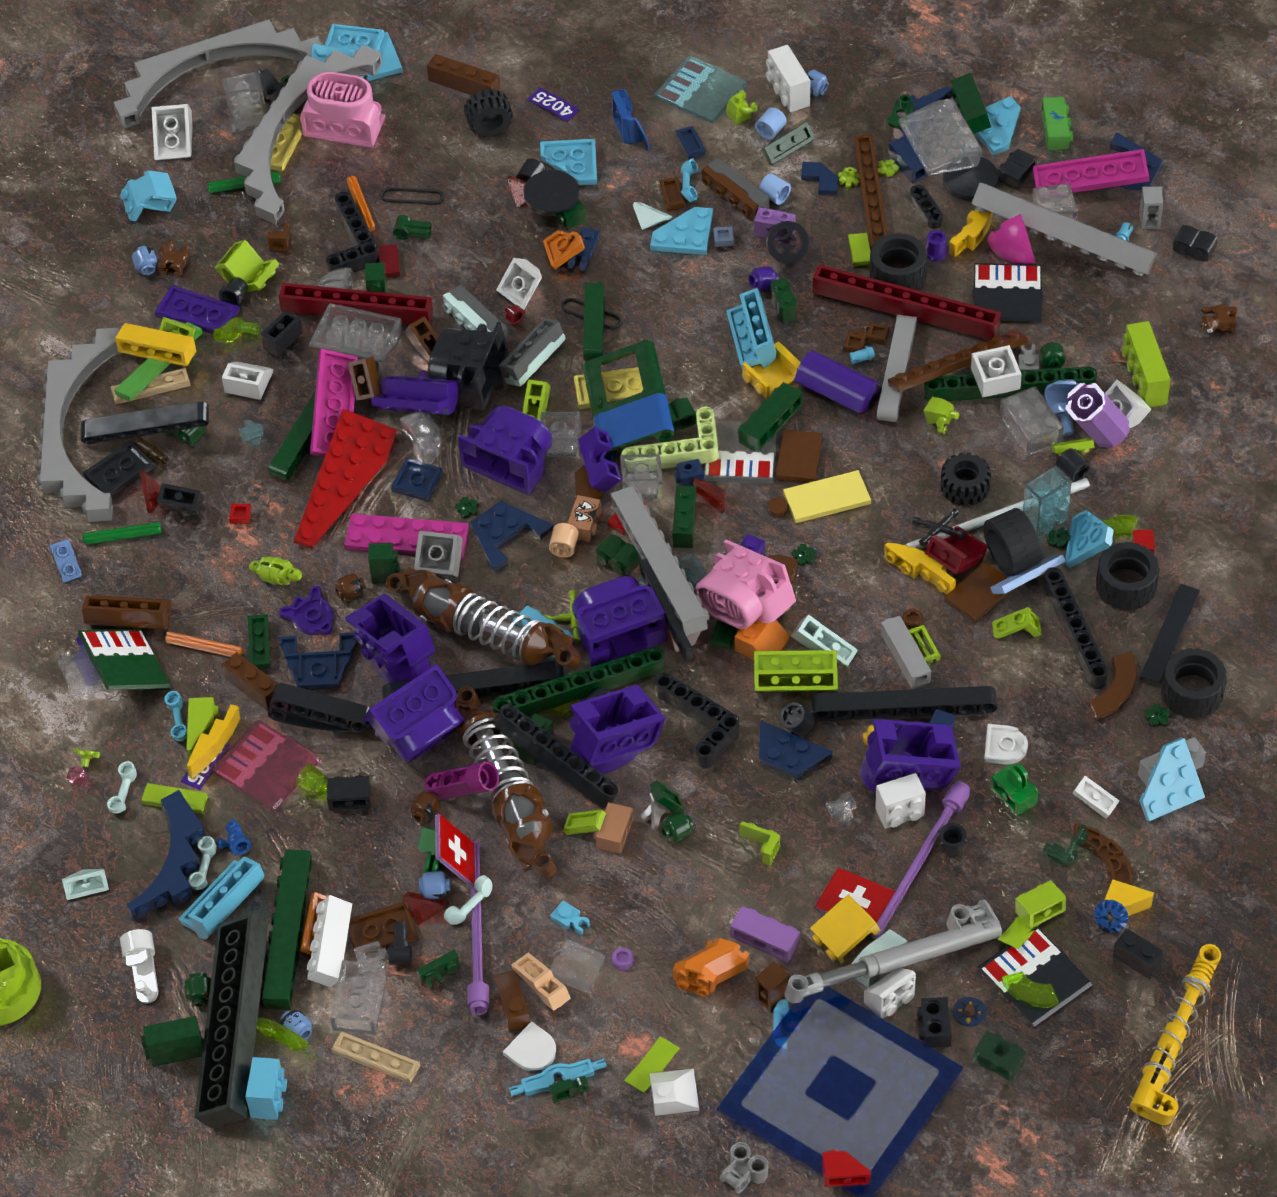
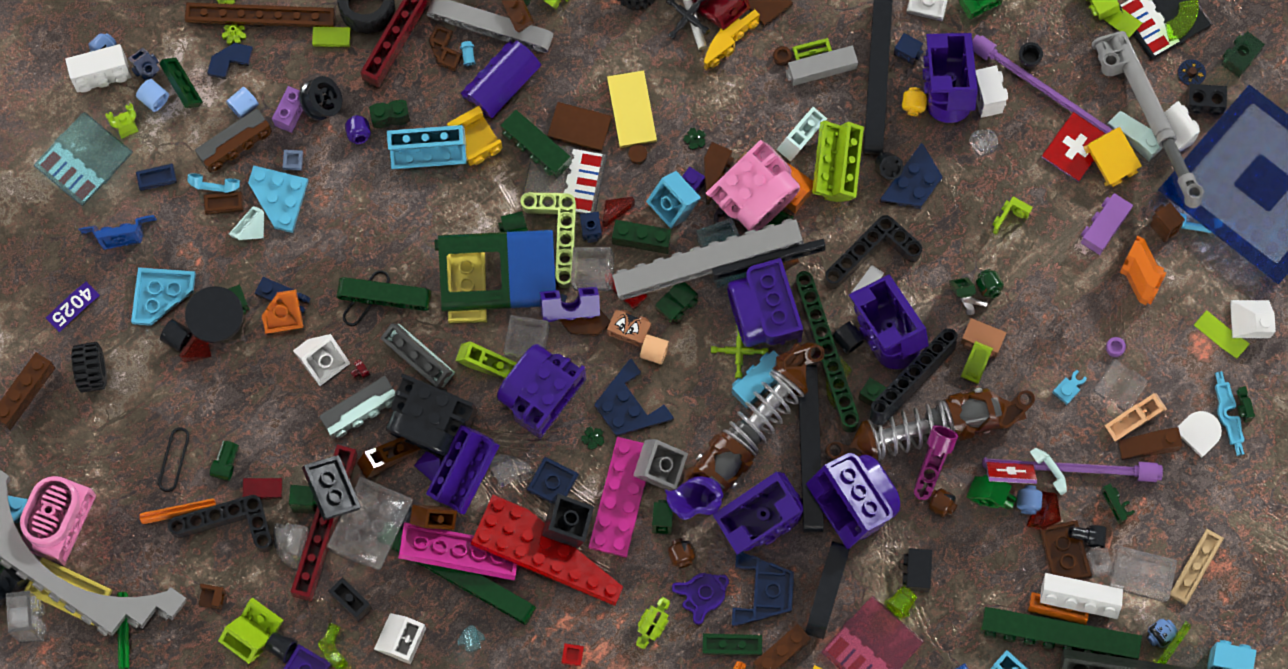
camera: 85 degrees left, 20 degrees up
none -> dark blue brick [128,48,160,80]
none -> plate [302,455,361,521]
none -> black brick [542,494,594,548]
none -> medium azure brick [646,171,701,229]
none -> dark purple piece [665,476,723,520]
none -> white sticker [851,265,884,293]

